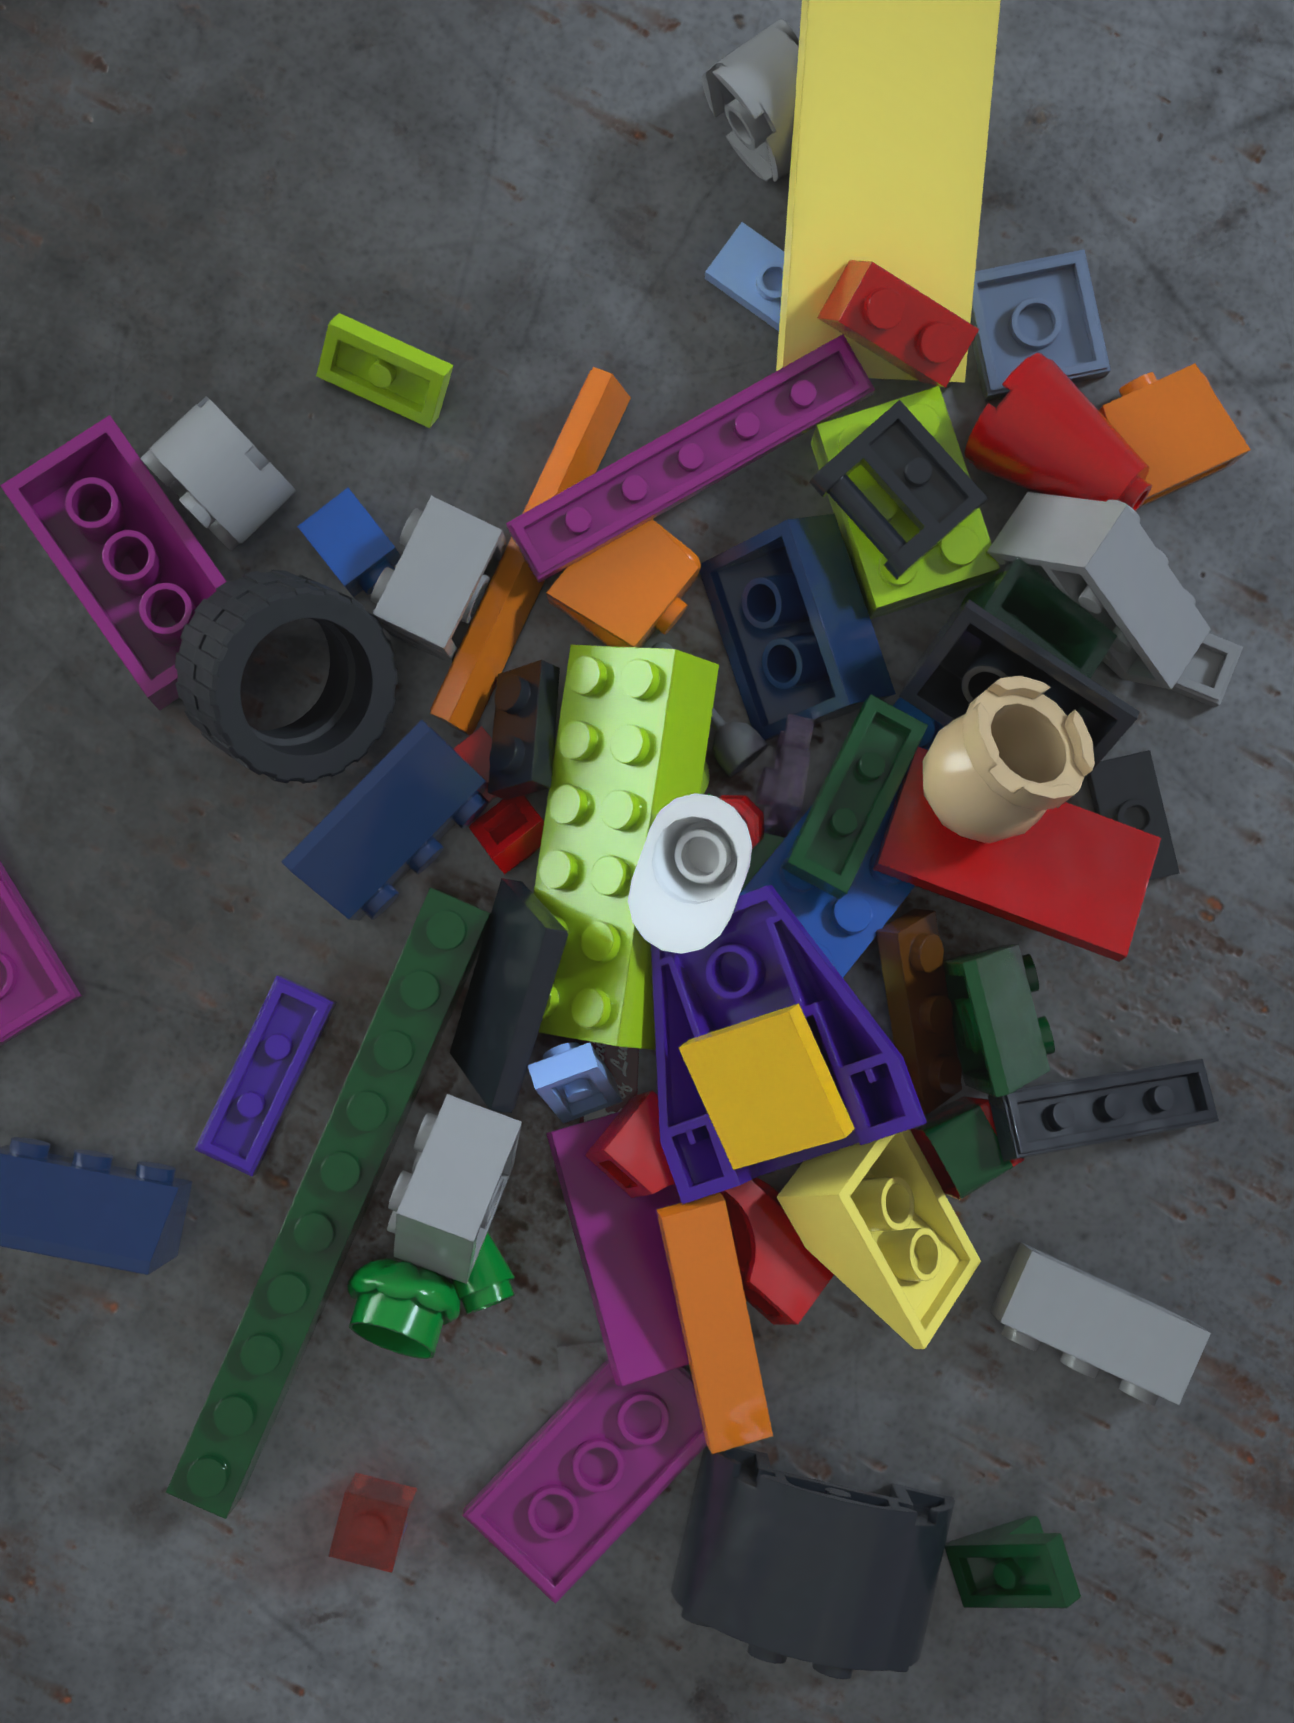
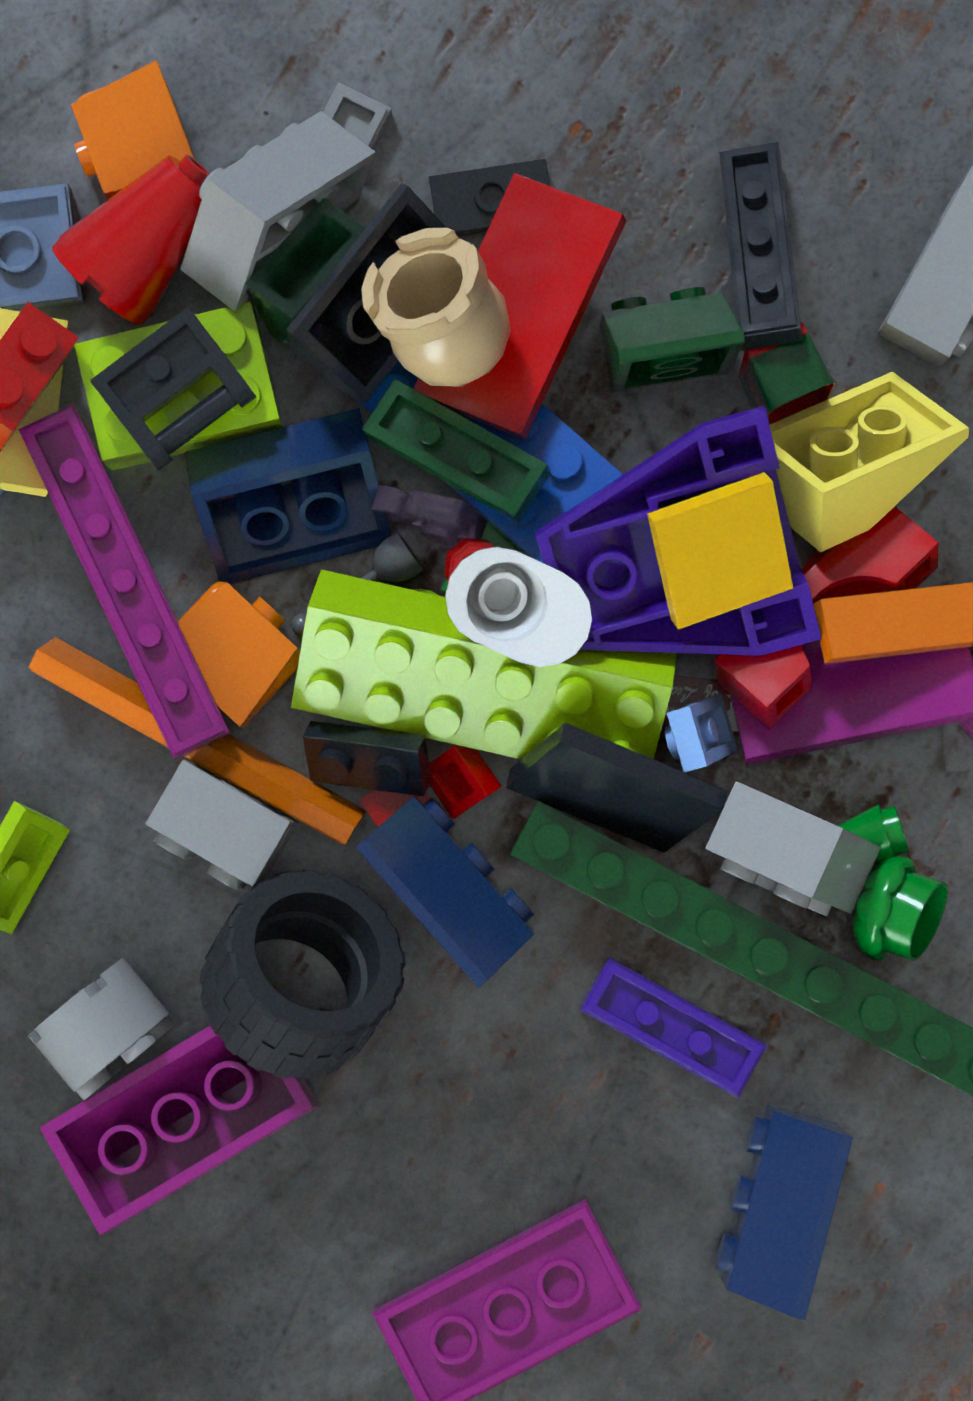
camera: 85 degrees left, 0 degrees up
blue brick [297,488,401,597] -> none
reddish brown plate [876,909,962,1115] -> none

